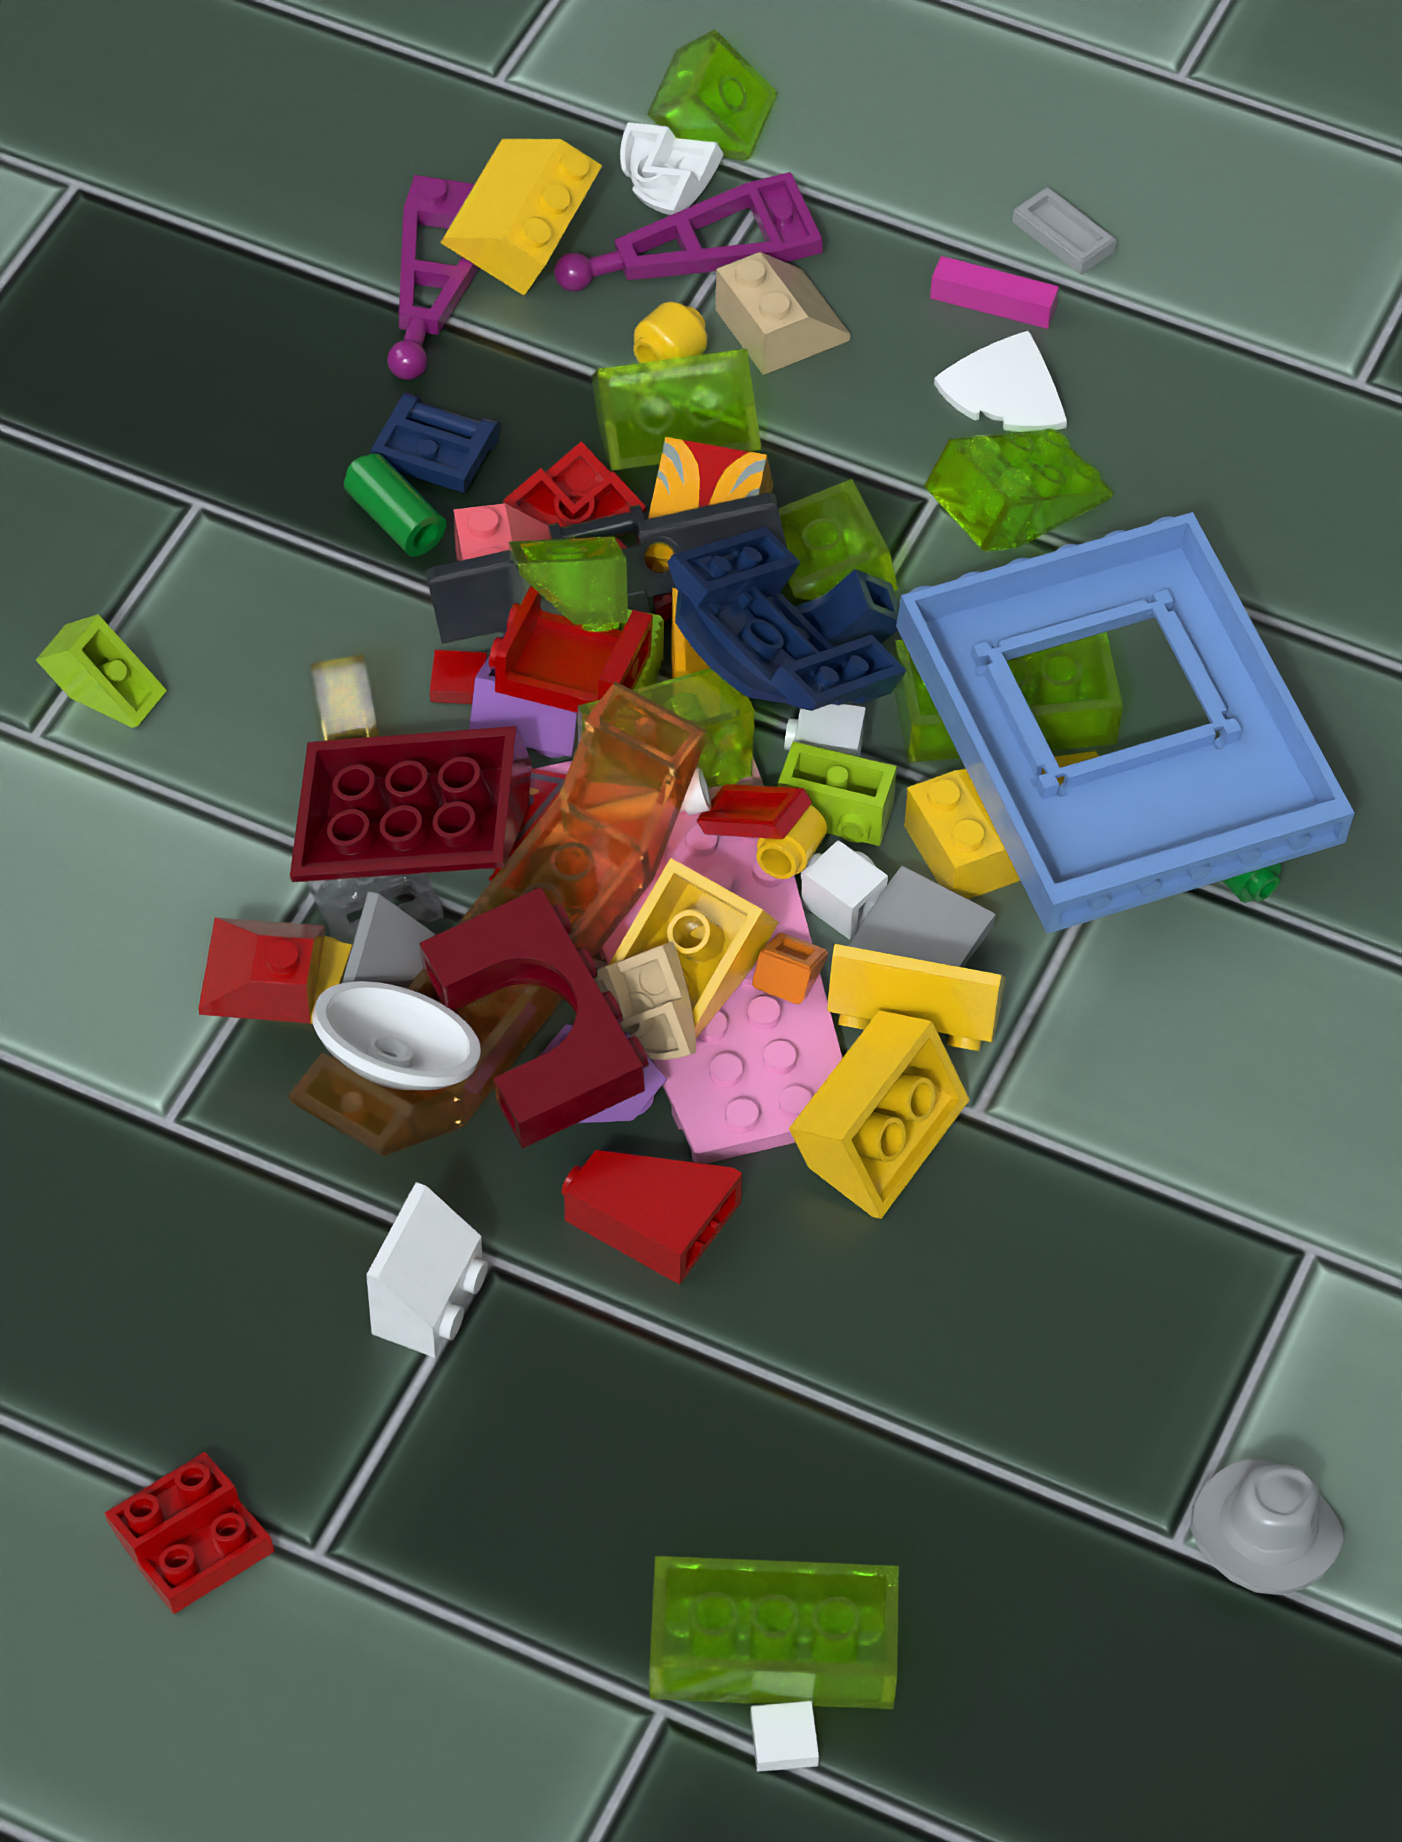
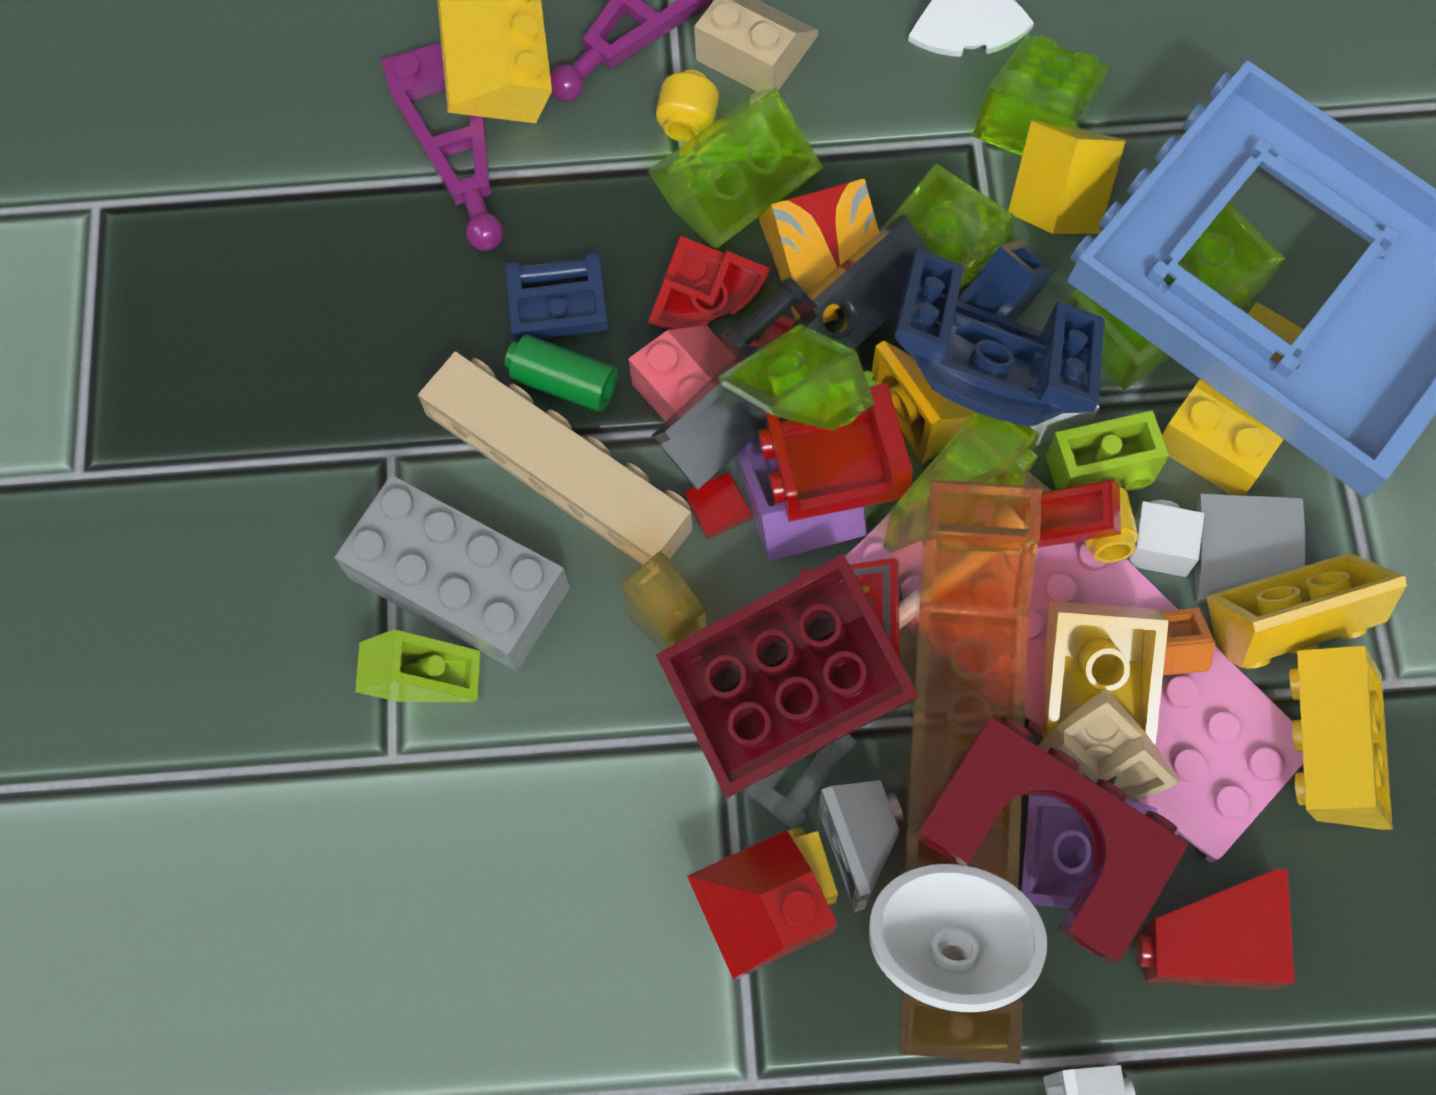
camera: 25 degrees left, 15 degrees up
none -> light grey brick [334,475,570,672]
none -> tan brick [418,352,693,575]
none -> yellow slope [1008,119,1126,234]

